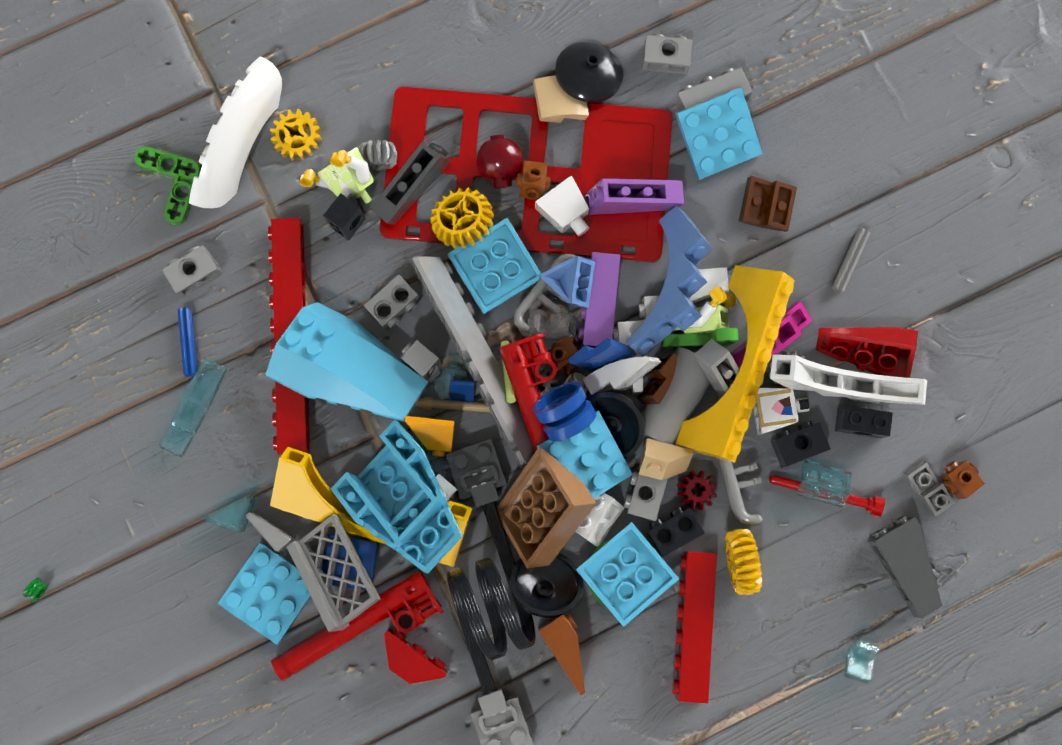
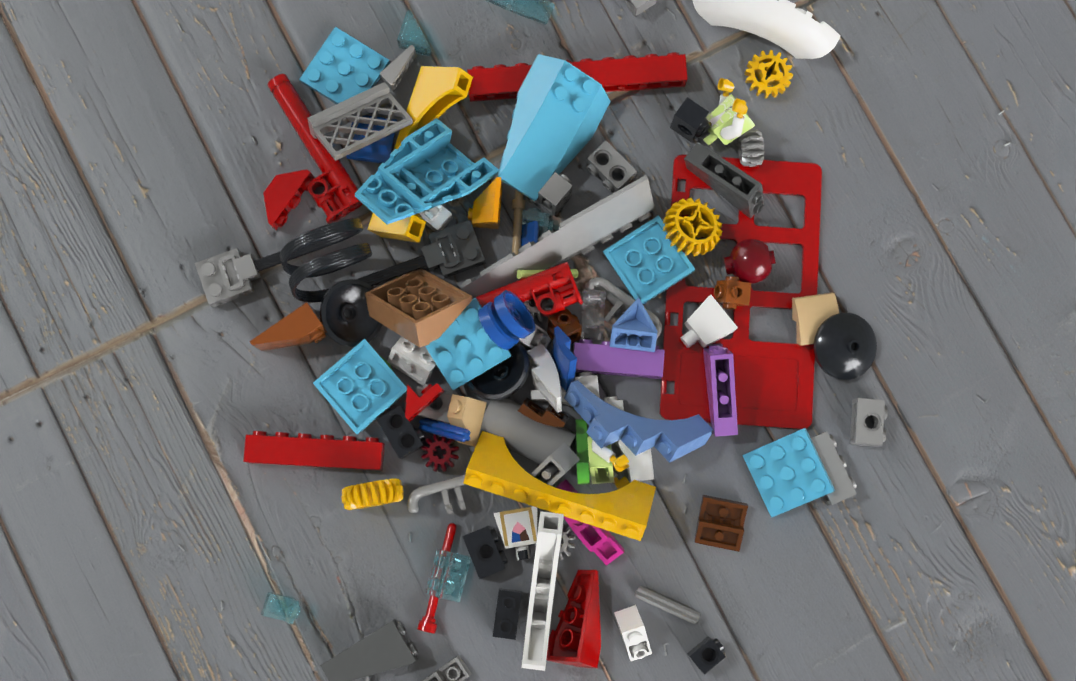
camera: 90 degrees right, 0 degrees up
none -> red slope [405,383,444,421]
none -> blue axle [419,418,471,442]
none -> white slope [614,605,652,661]
none -> black brick [687,637,726,675]

